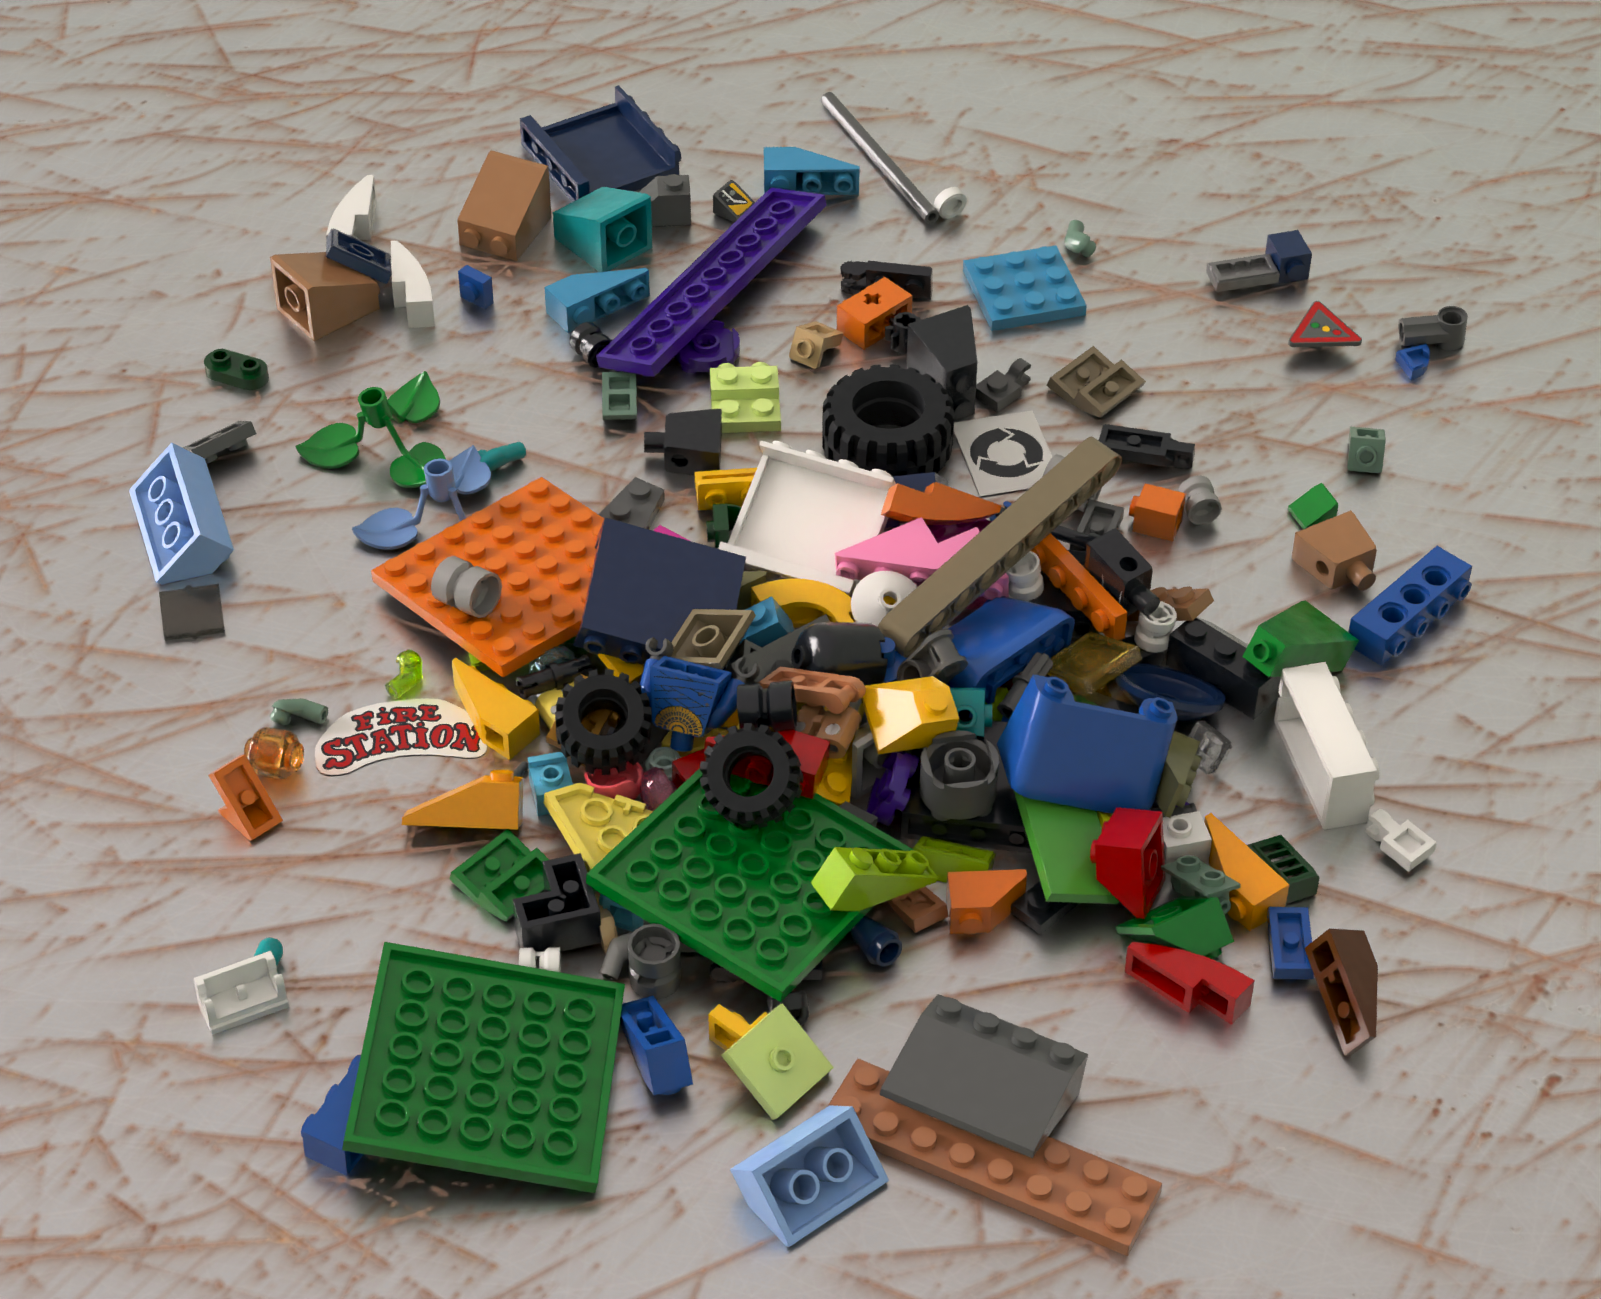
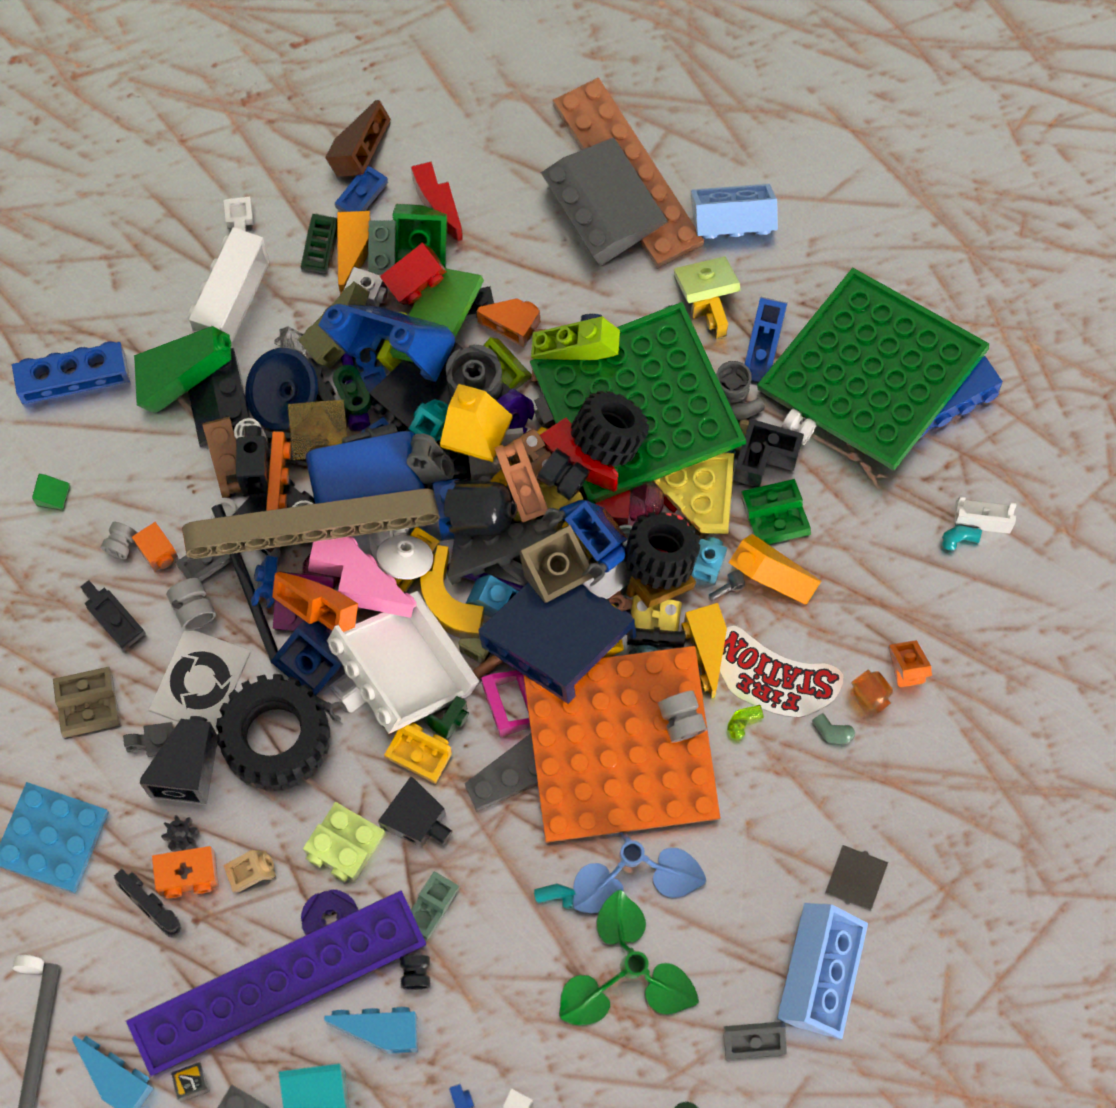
camera: 145 degrees left, 25 degrees up
medium nougat torso [1291,510,1377,591] -> none

